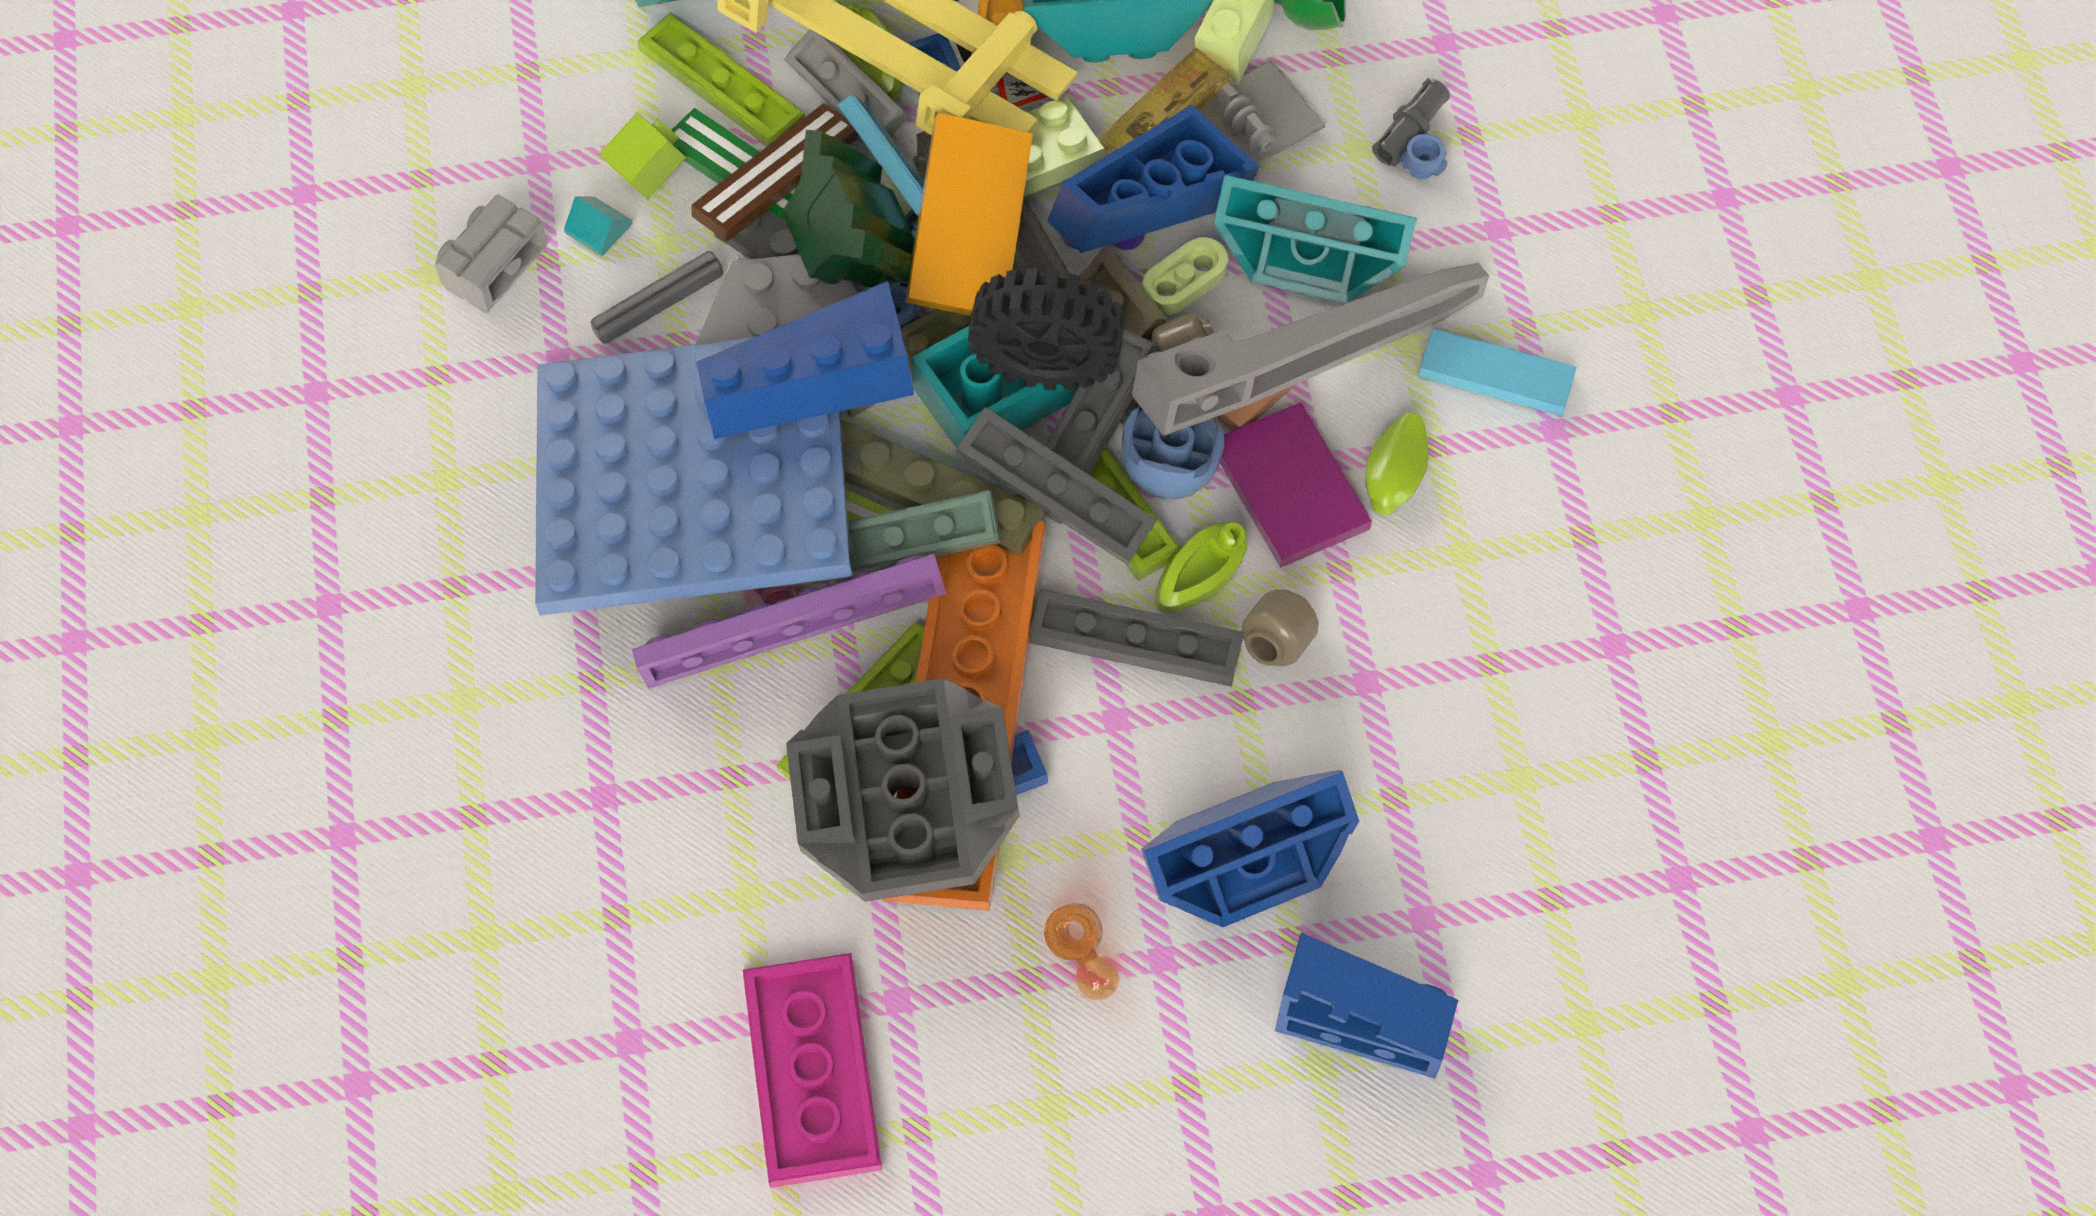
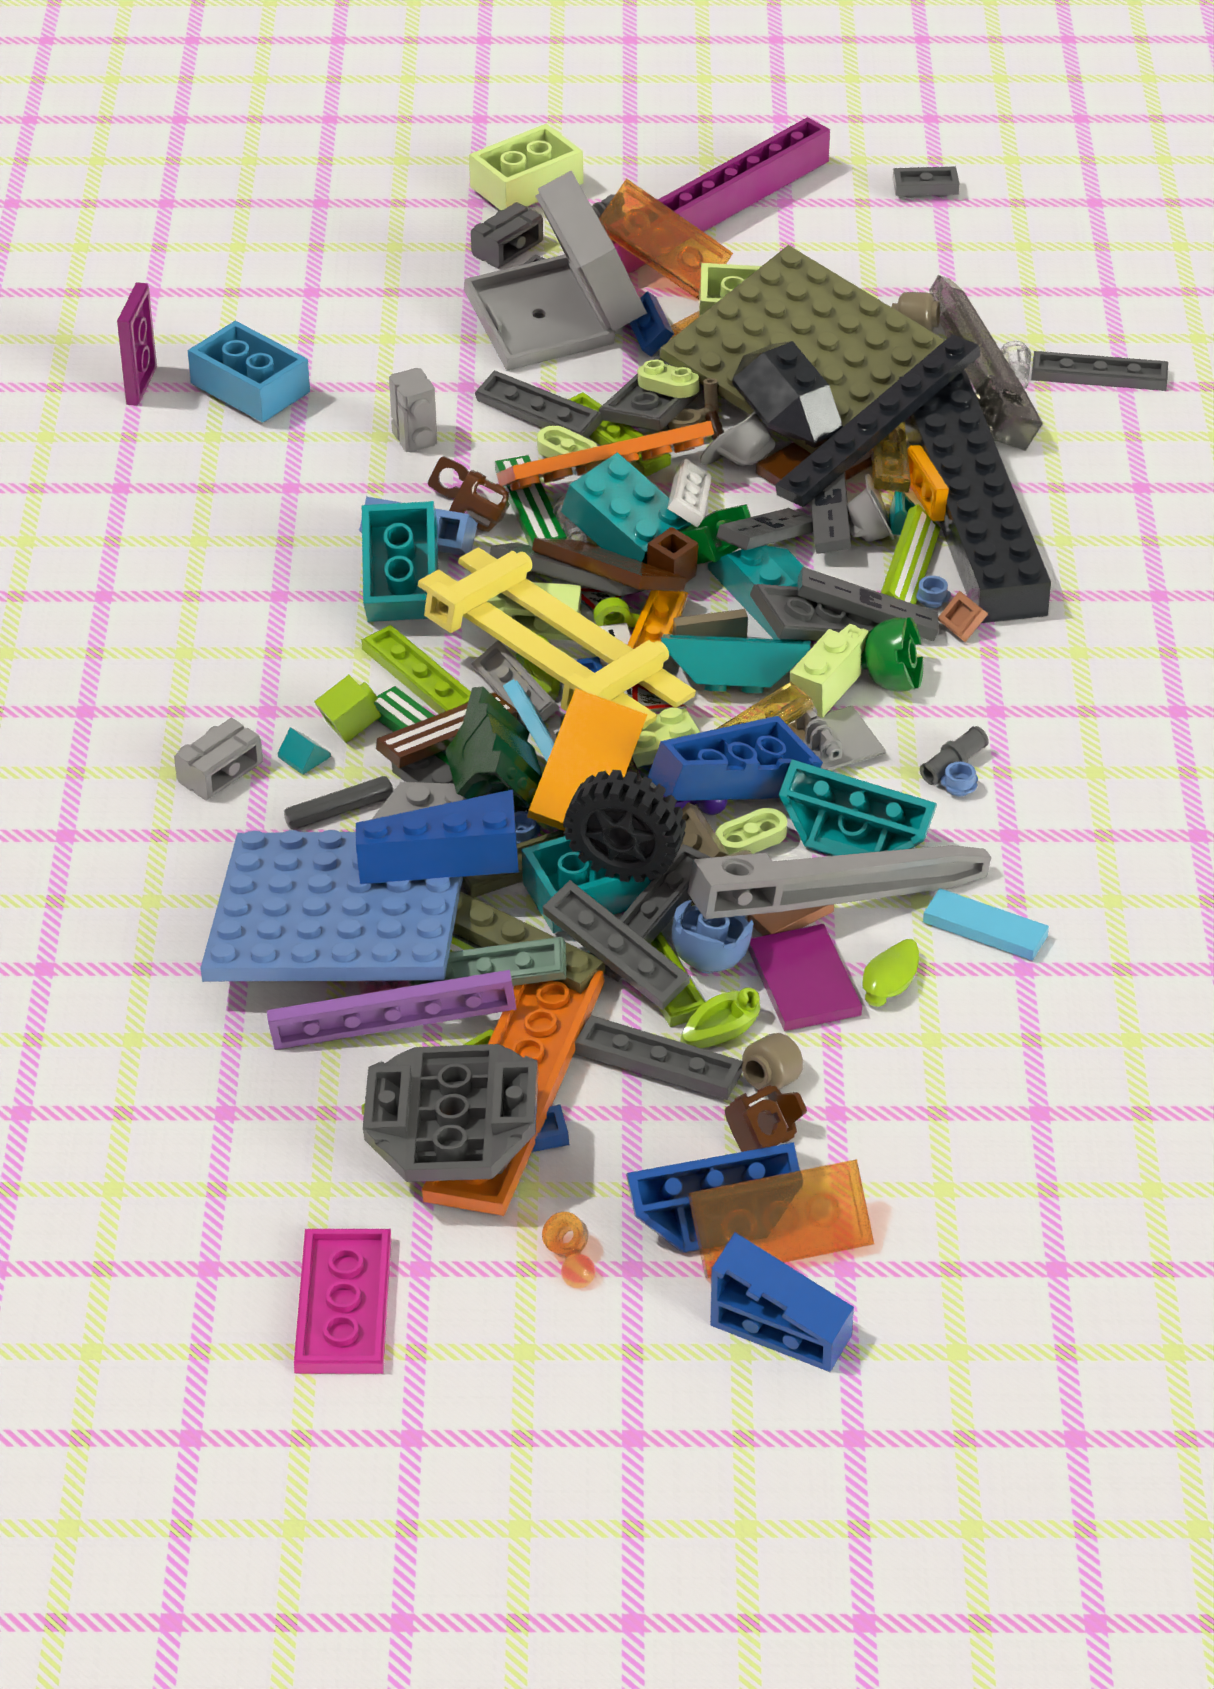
camera: 10 degrees right, 20 degrees down
none -> clear orange tile [688,1159,874,1279]
none -> reddish brown piece [725,1085,807,1152]

